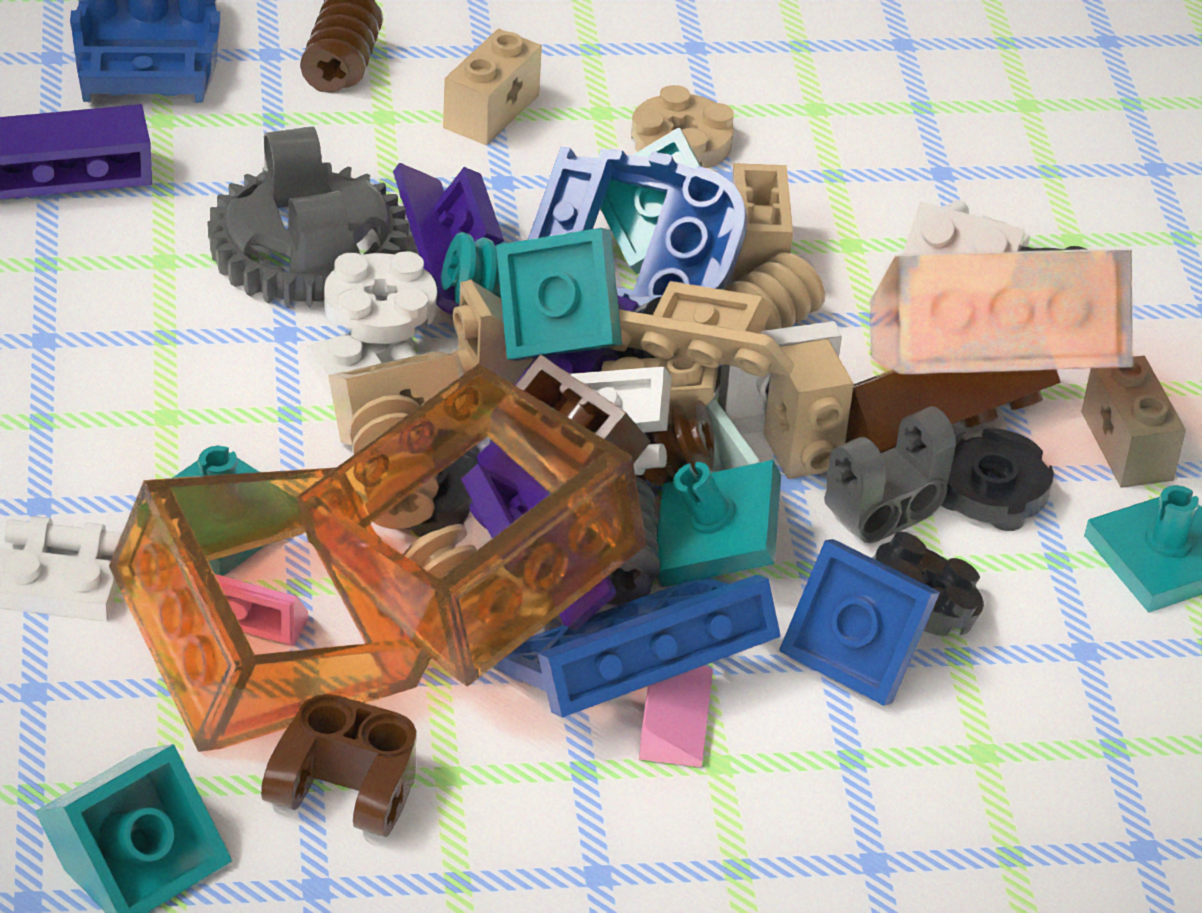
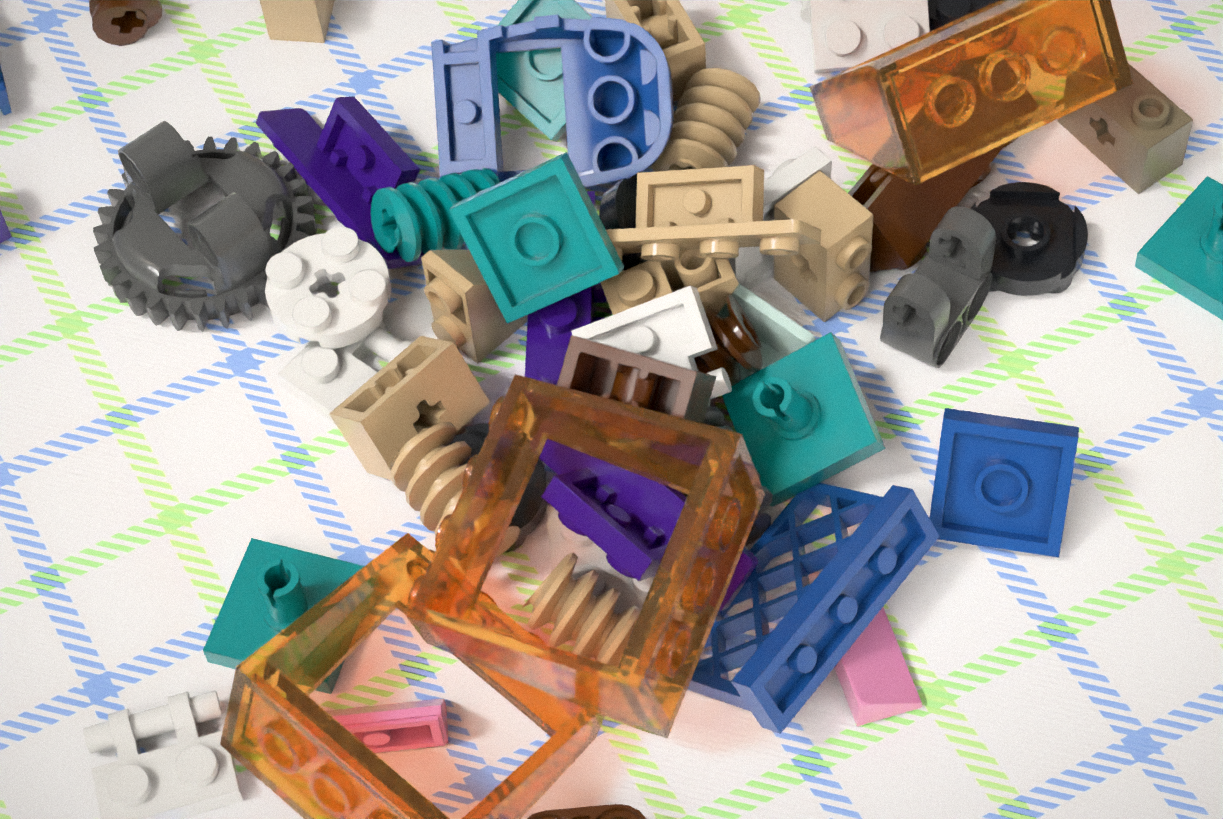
camera: 15 degrees left, 15 degrees up
black plate [872,531,984,636] -> none

